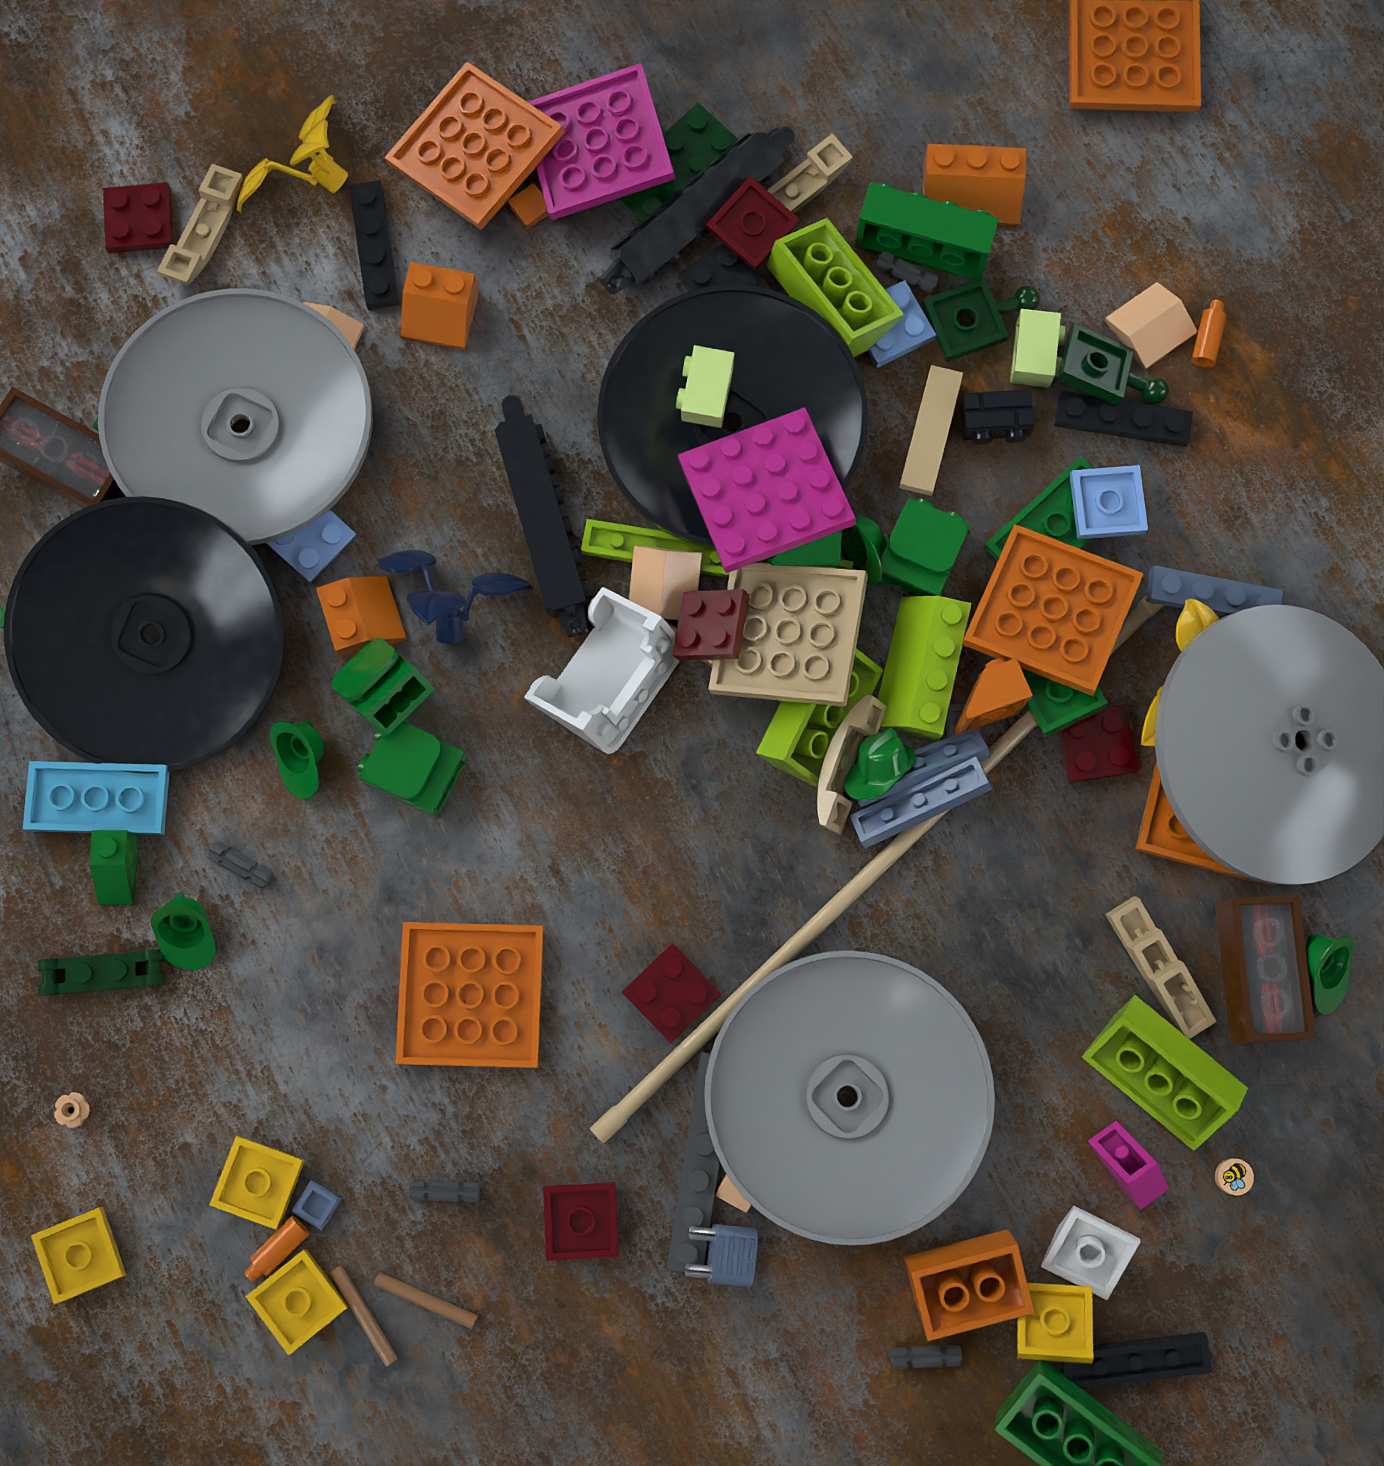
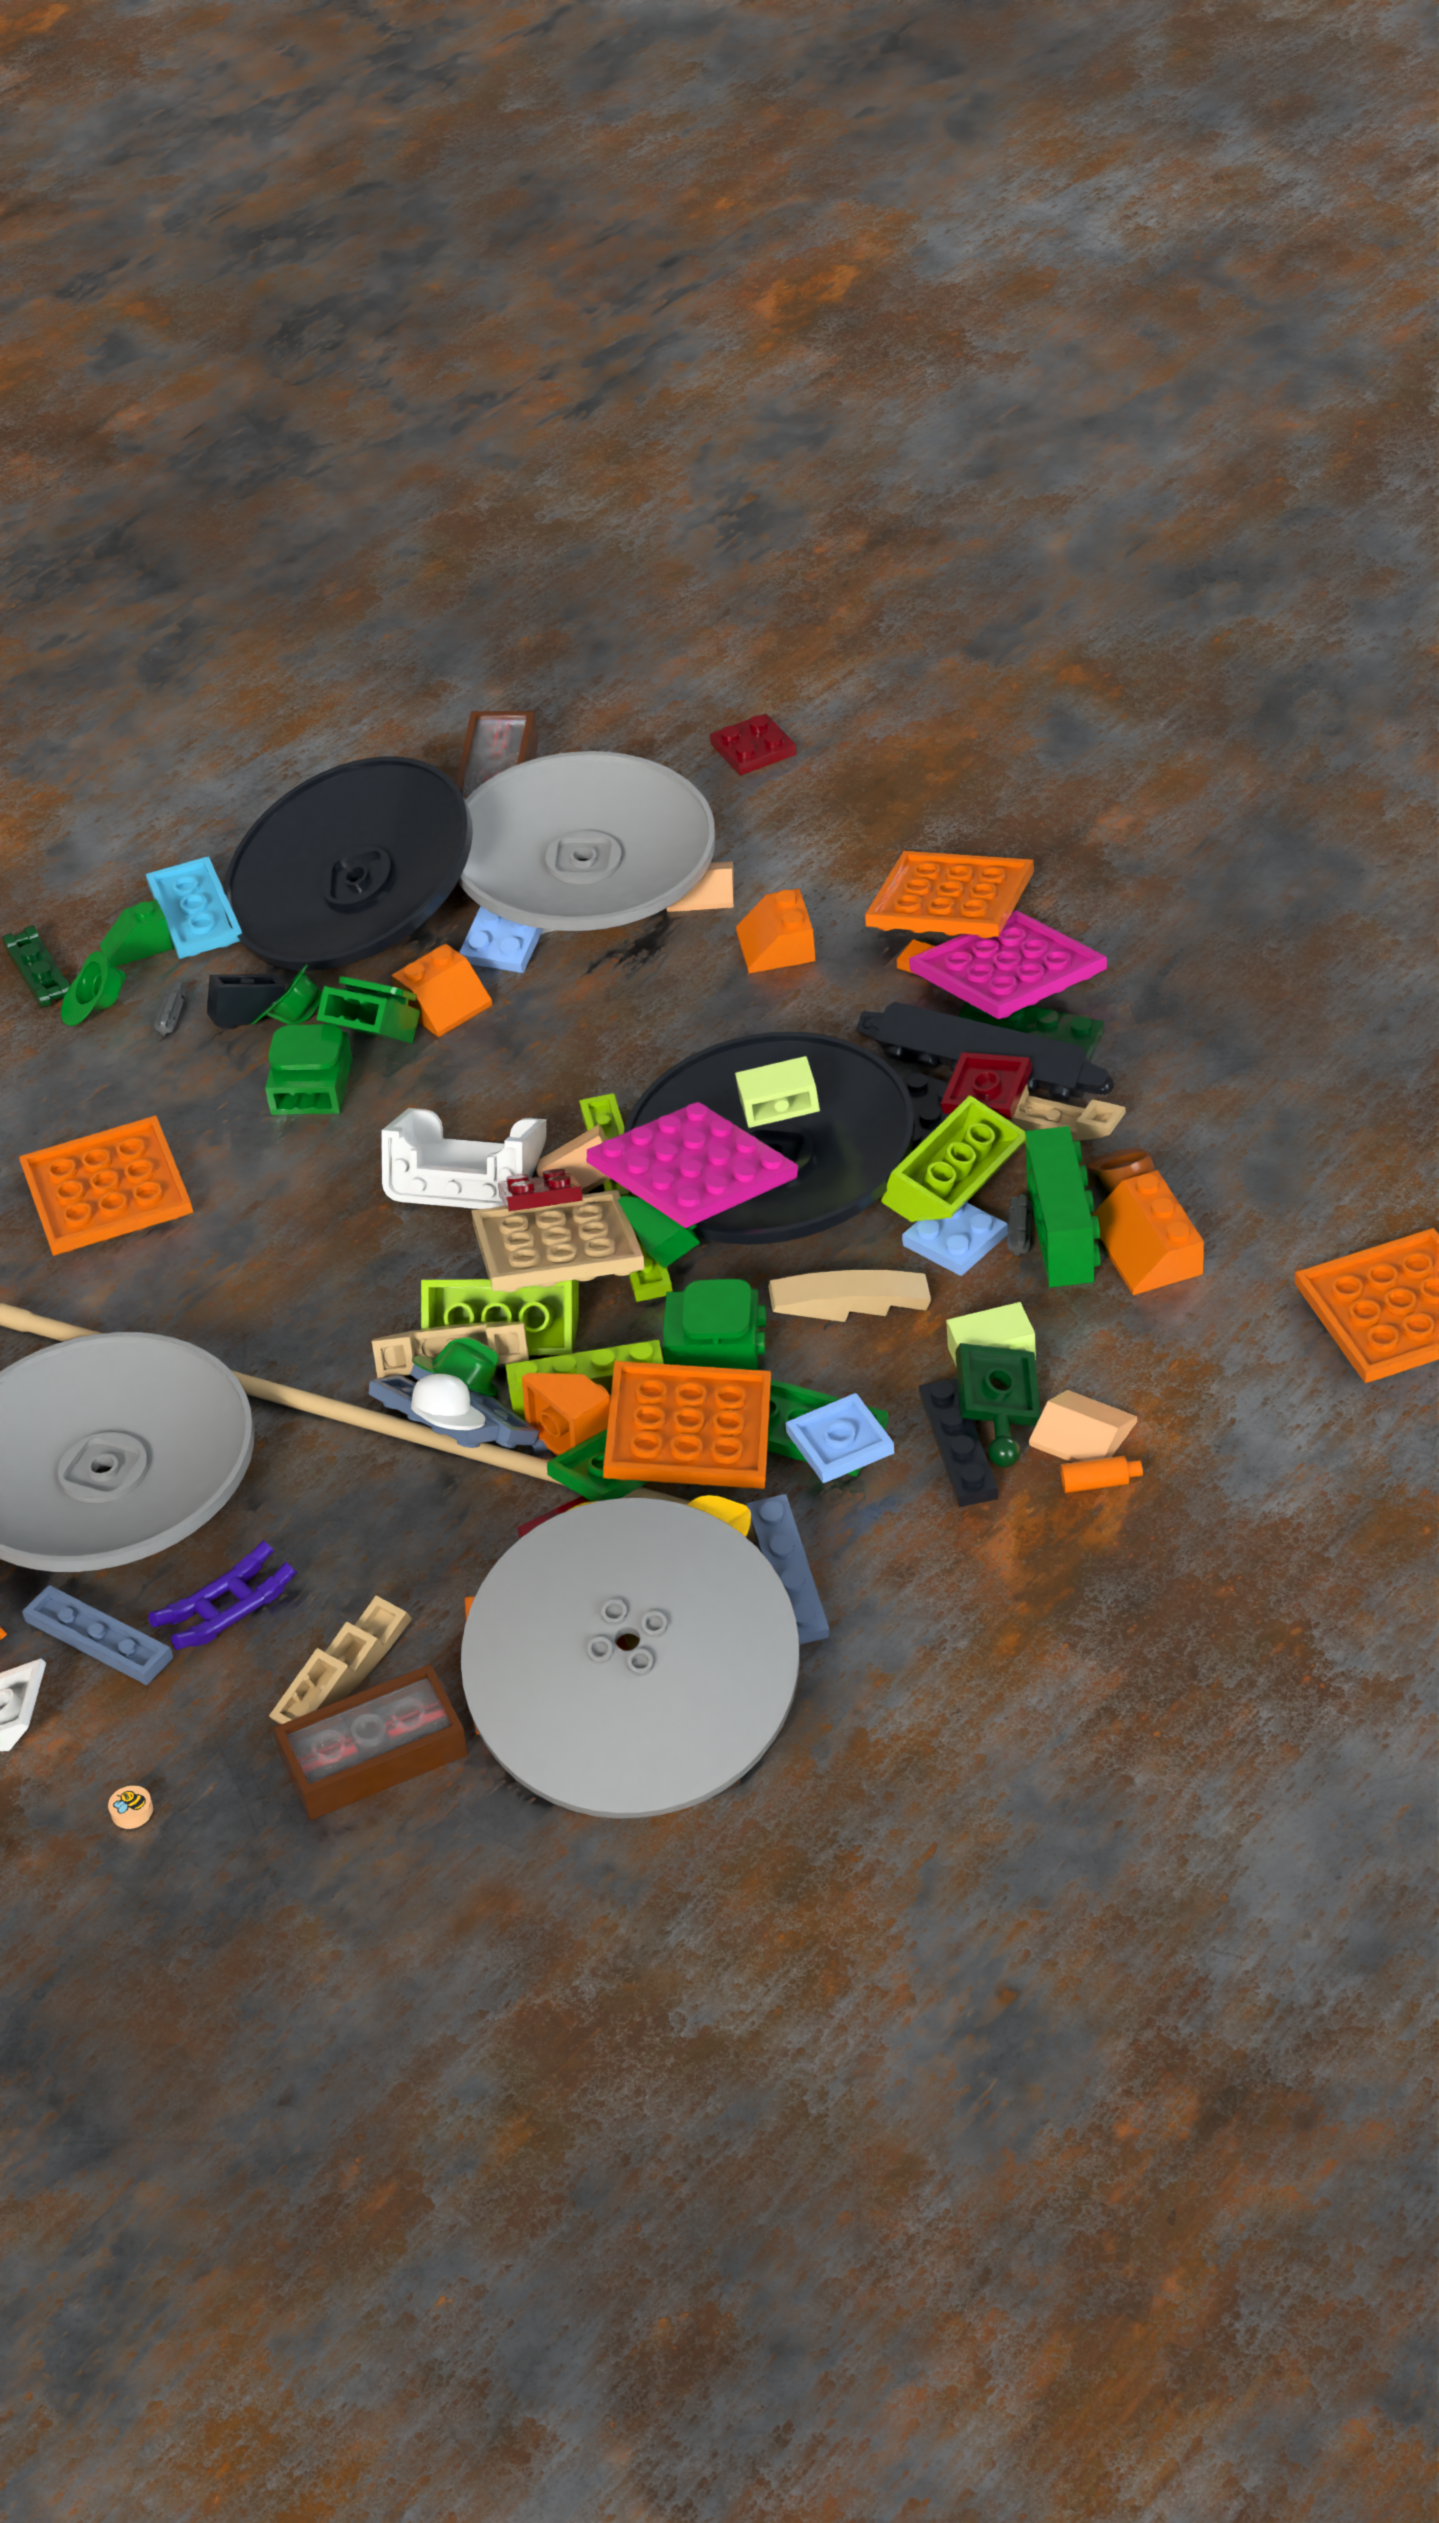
camera: 70 degrees right, 35 degrees down
tan slope [157,164,243,285] -> none
yellow plant [237,95,348,213] -> none
black plate [348,180,400,310] -> none
dark blue plant [378,550,533,644] -> none
black hinge [495,395,592,638] -> none
dark red plate [622,943,721,1044] -> none
green piece [841,516,887,586] -> none
dark green plate [922,278,1040,362] -> none
black brick [960,389,1034,445] -> none
lime slope [1082,995,1248,1151] -> none
dark pink slope [1088,1120,1169,1210] -> none
green piece [1305,933,1355,1015] -> none
none -> sand blue plate [22,1585,173,1685]
none -> dark purple piece [149,1540,298,1650]
none -> black slope [206,974,285,1029]
none -> white cap [411,1374,485,1430]
none -> dark orange cap [1088,1148,1155,1193]

